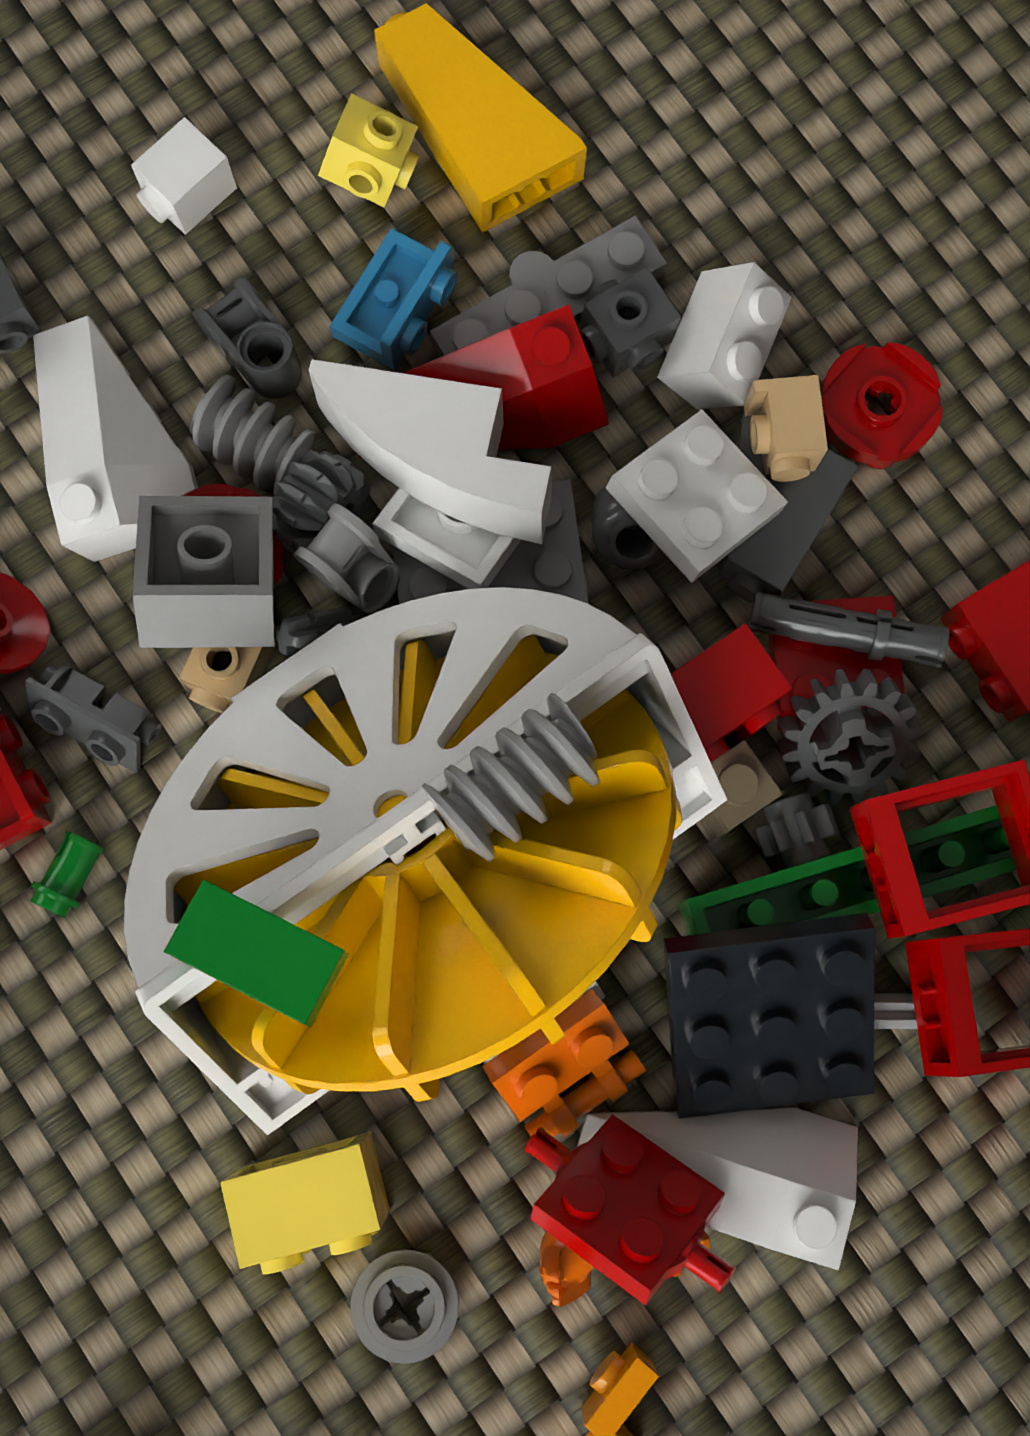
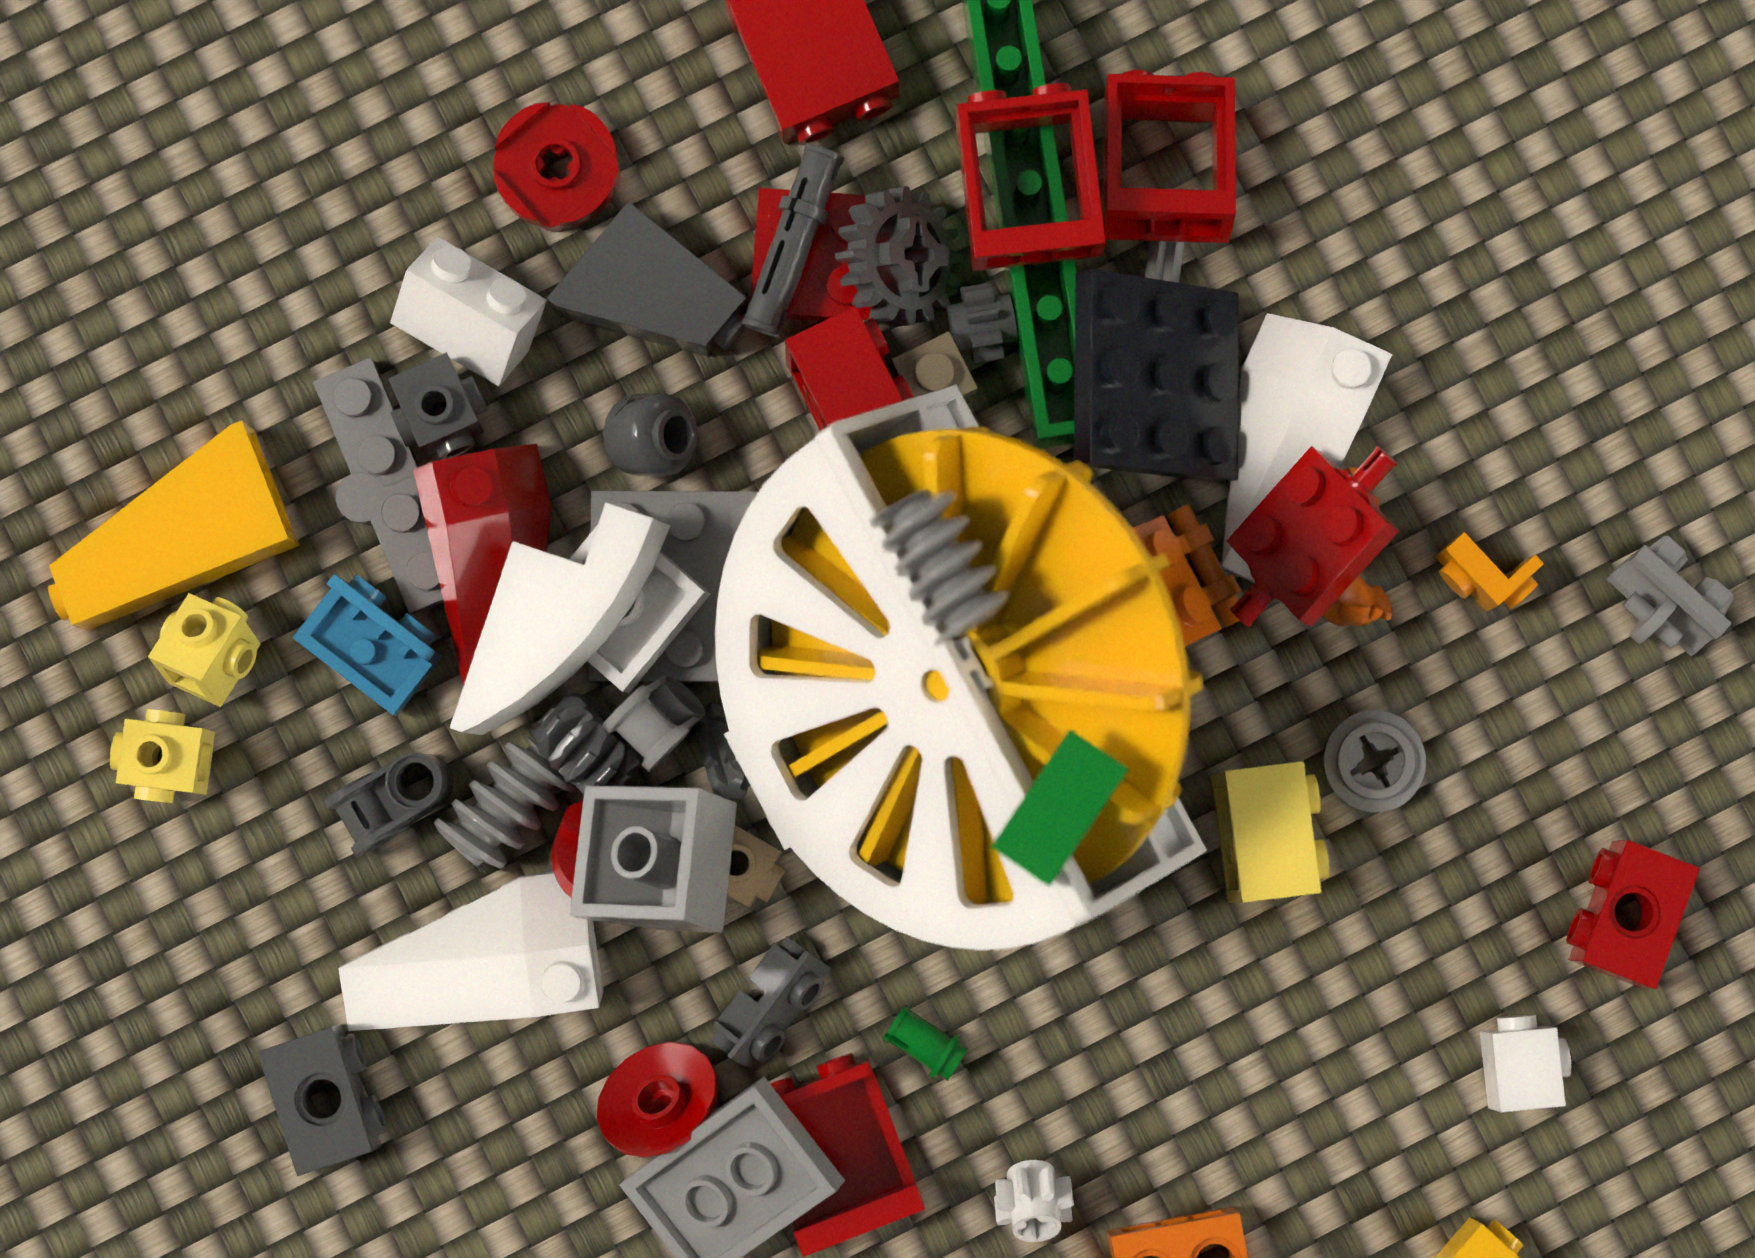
camera: 80 degrees left, 5 degrees up
white brick [131,117,237,235] -> none
white plate [605,410,788,583] -> none
tan brick [744,375,828,482] -> none
none -> light yellow brick [110,709,216,804]

